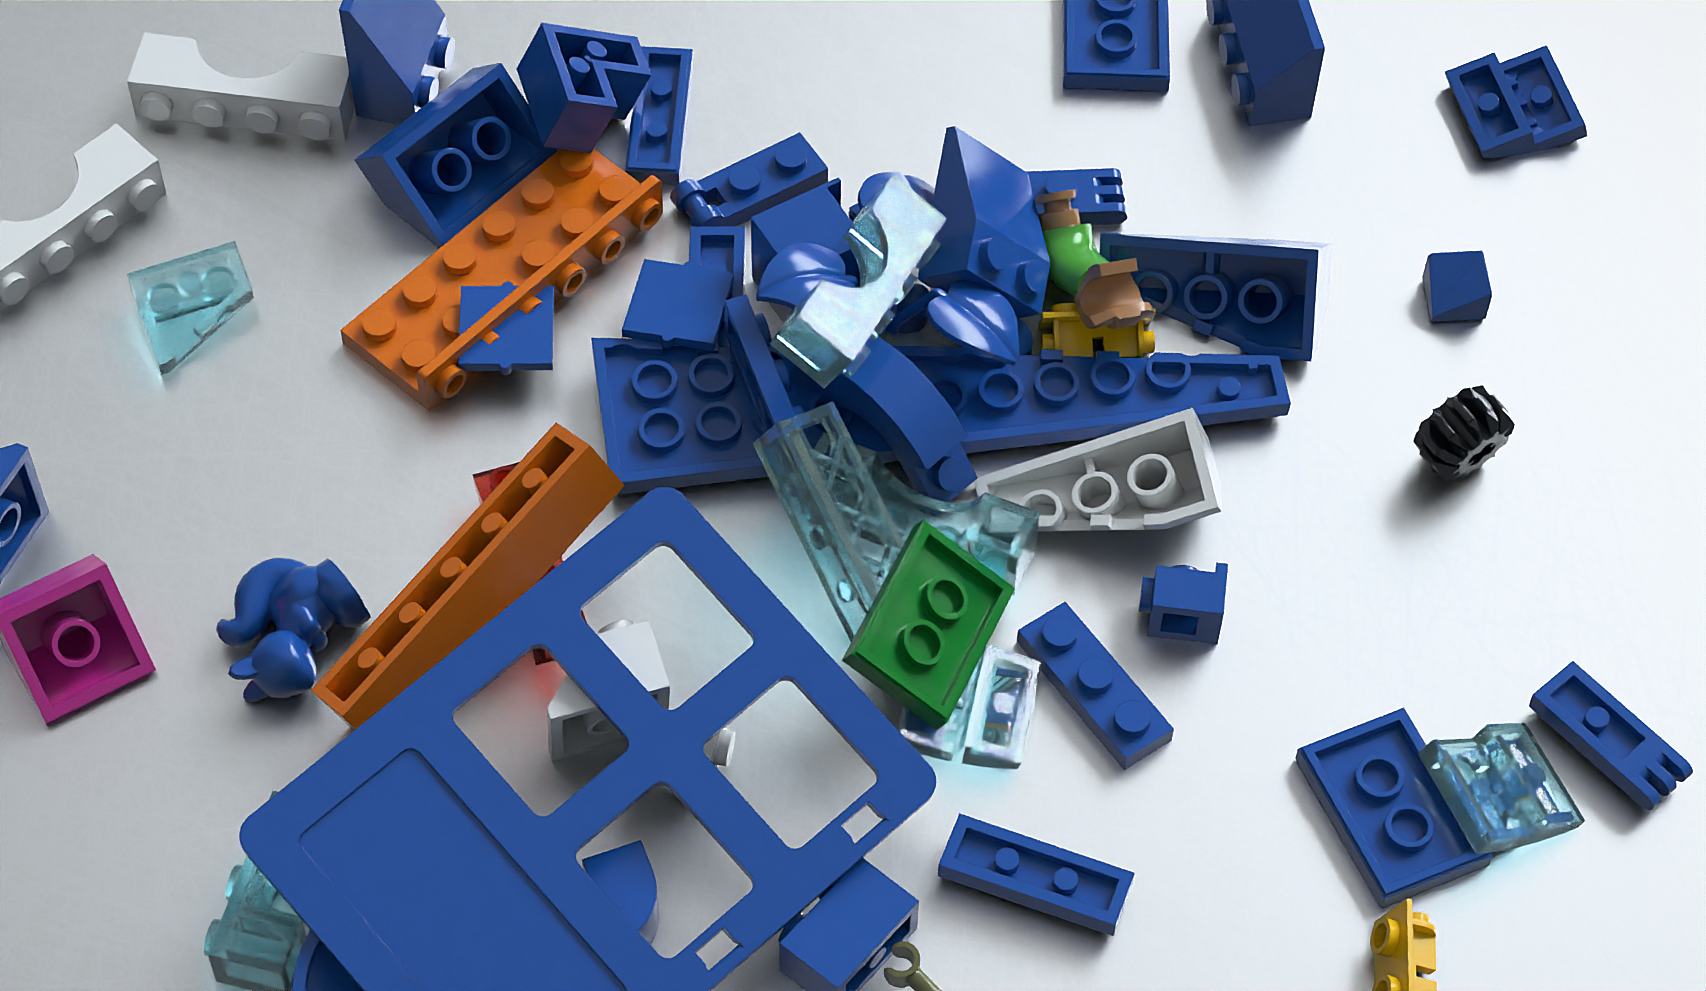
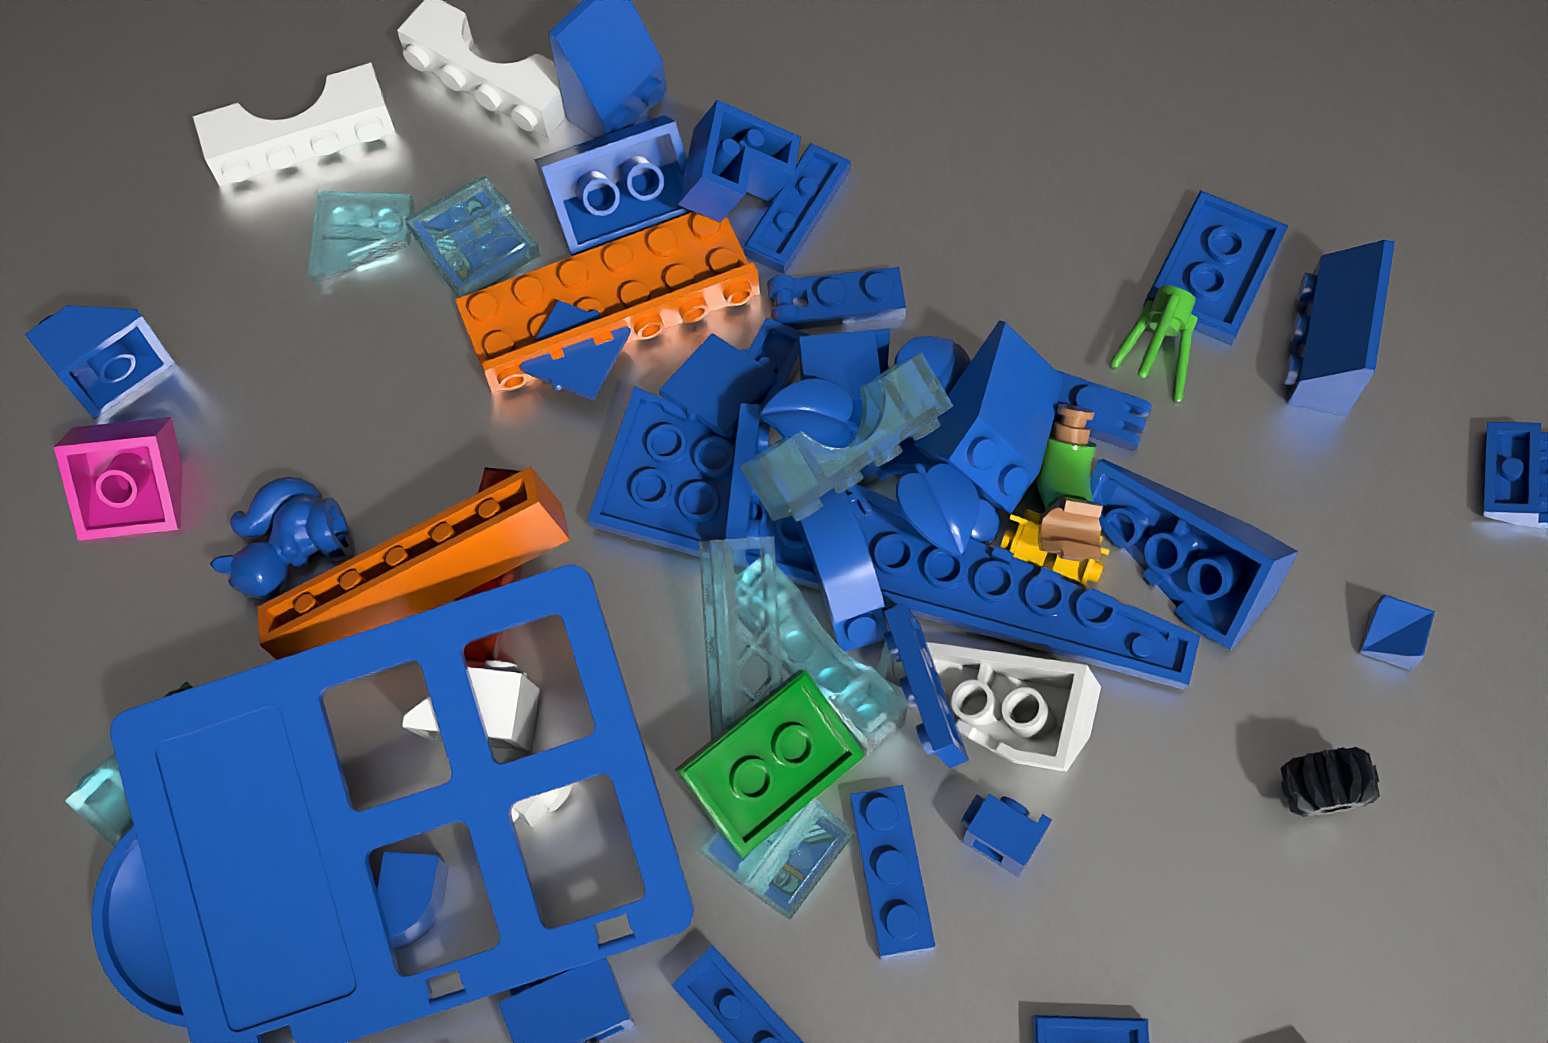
camera: 30 degrees right, 10 degrees up
none -> clear light blue slope [405,175,540,298]
none -> blue plate [884,603,969,769]
none -> bright green plant [1110,285,1198,402]

